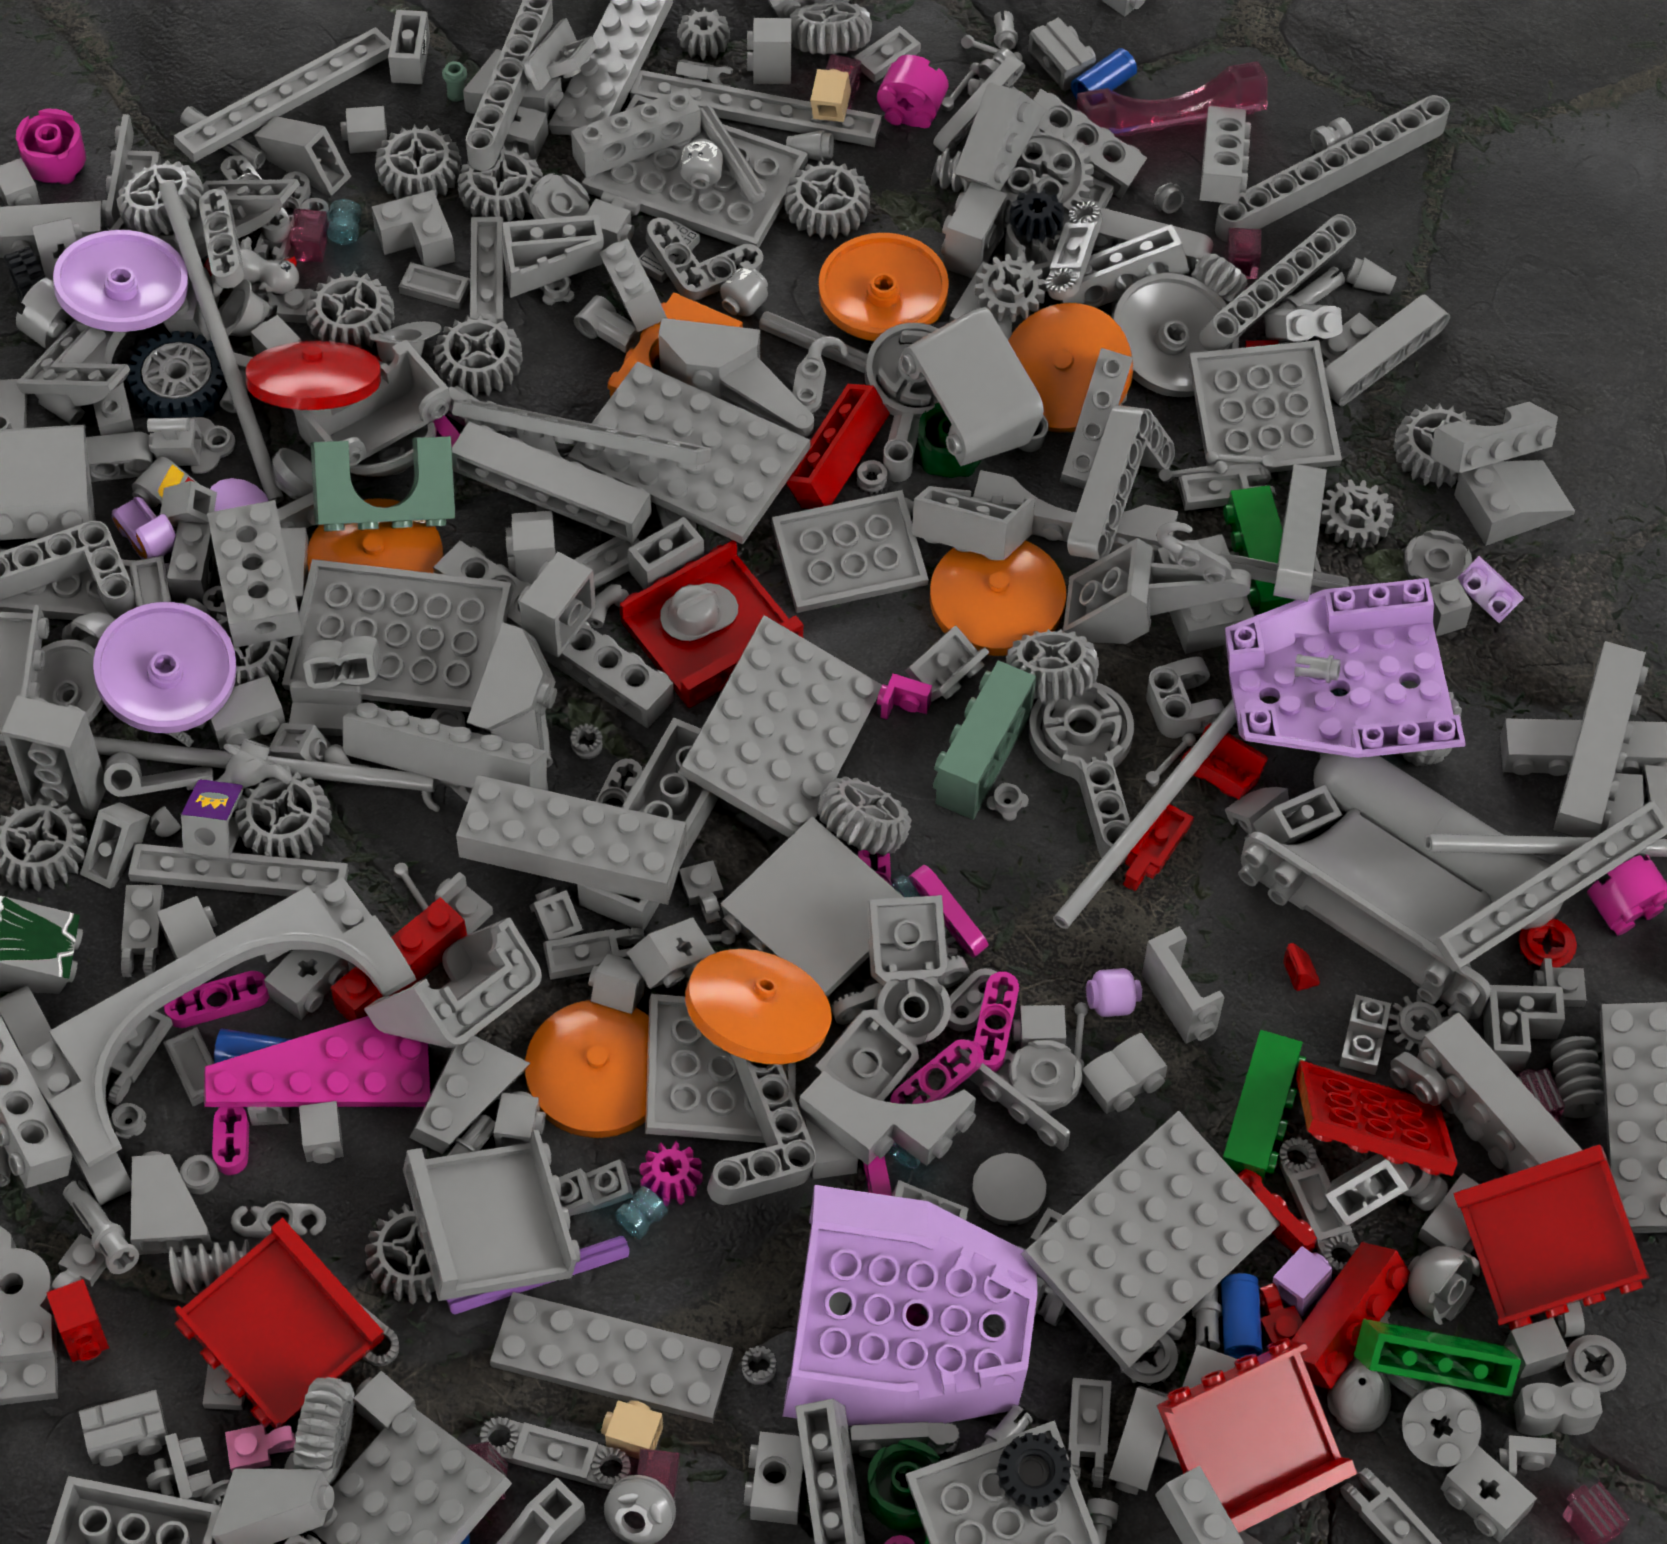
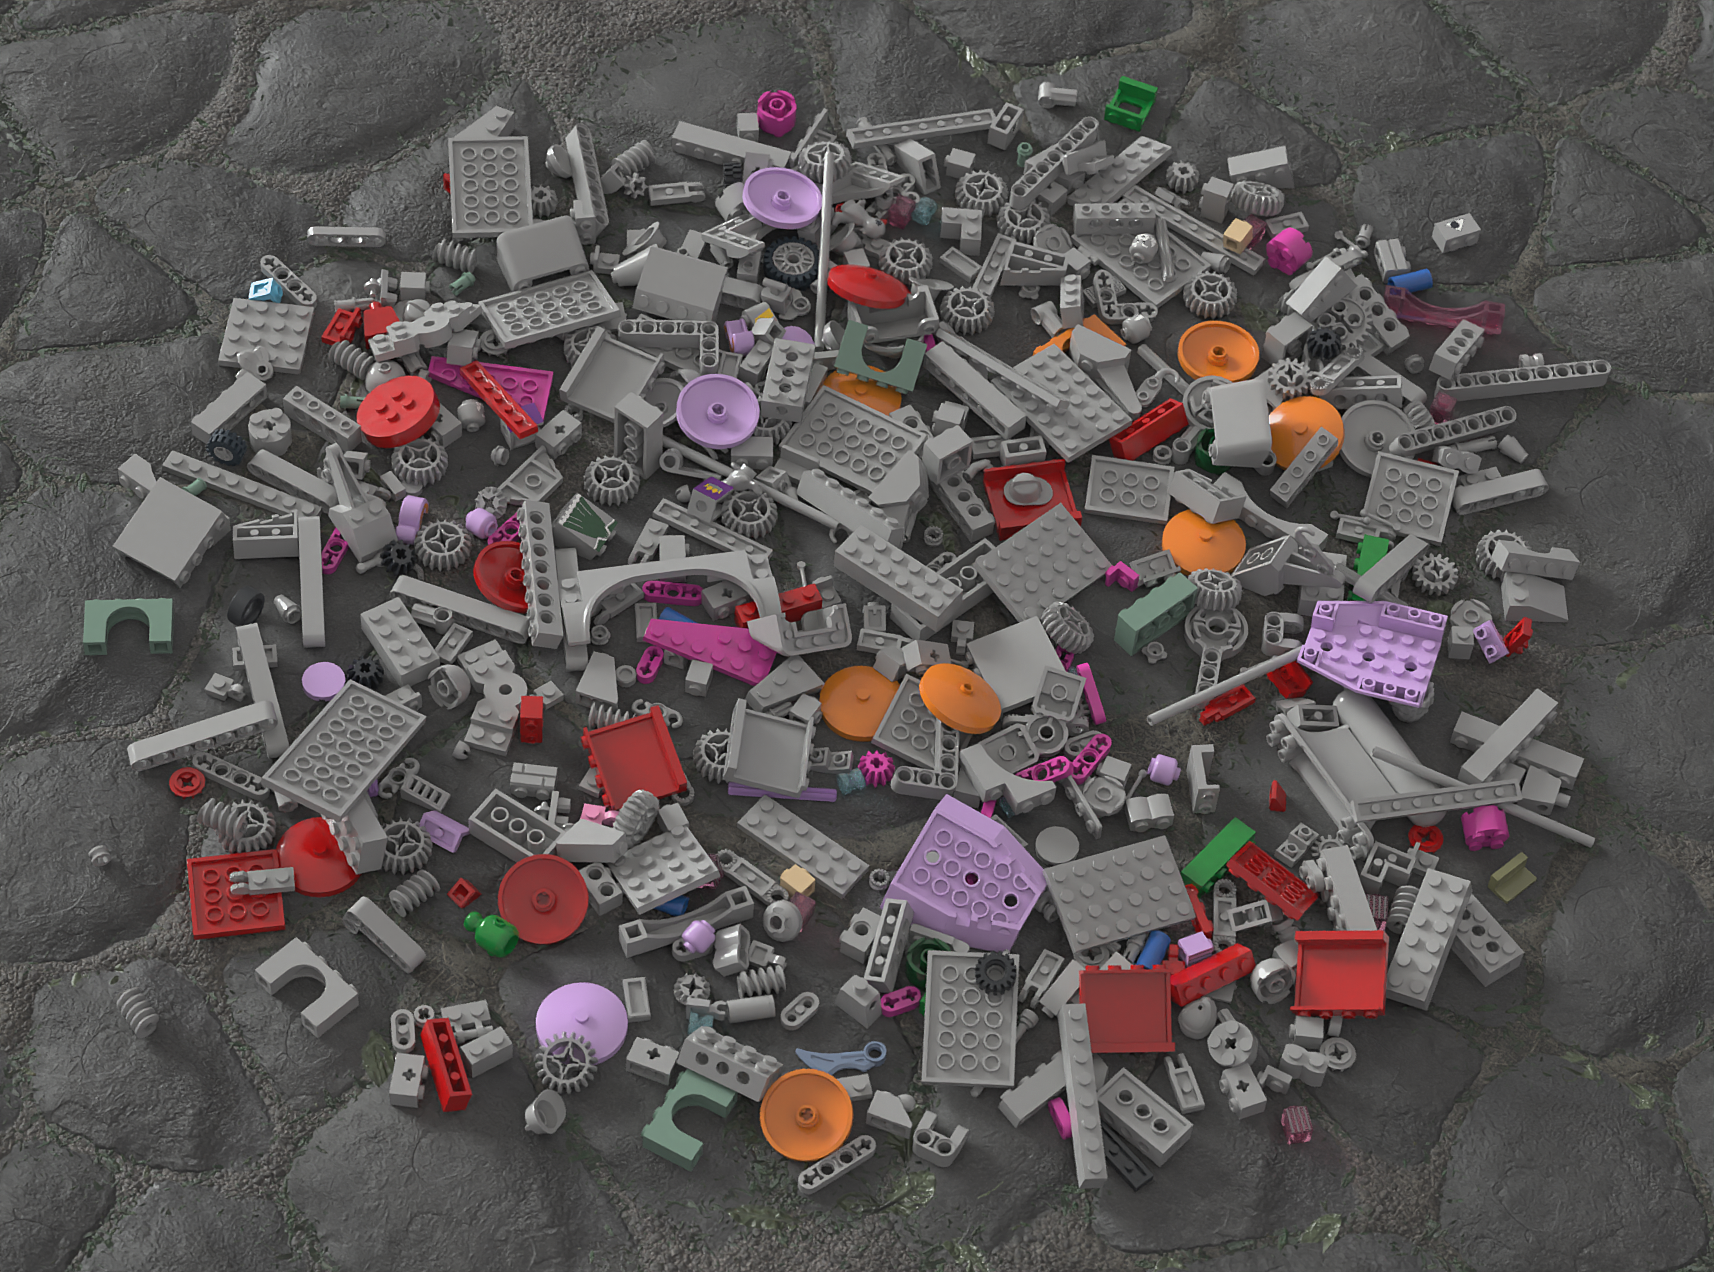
camera: 20 degrees right, 5 degrees down
light grey pin [63,1180,139,1274] -> none
light grey slope [80,802,150,889] -> none
light grey beam [199,189,245,288] -> none
light grey brick [303,636,381,689] -> none
light grey beam [1067,405,1175,560] -> none
light grey pin [1294,654,1341,683] -> none
green brick [1354,1319,1522,1397] -> none
none -> red plate [1503,617,1533,657]

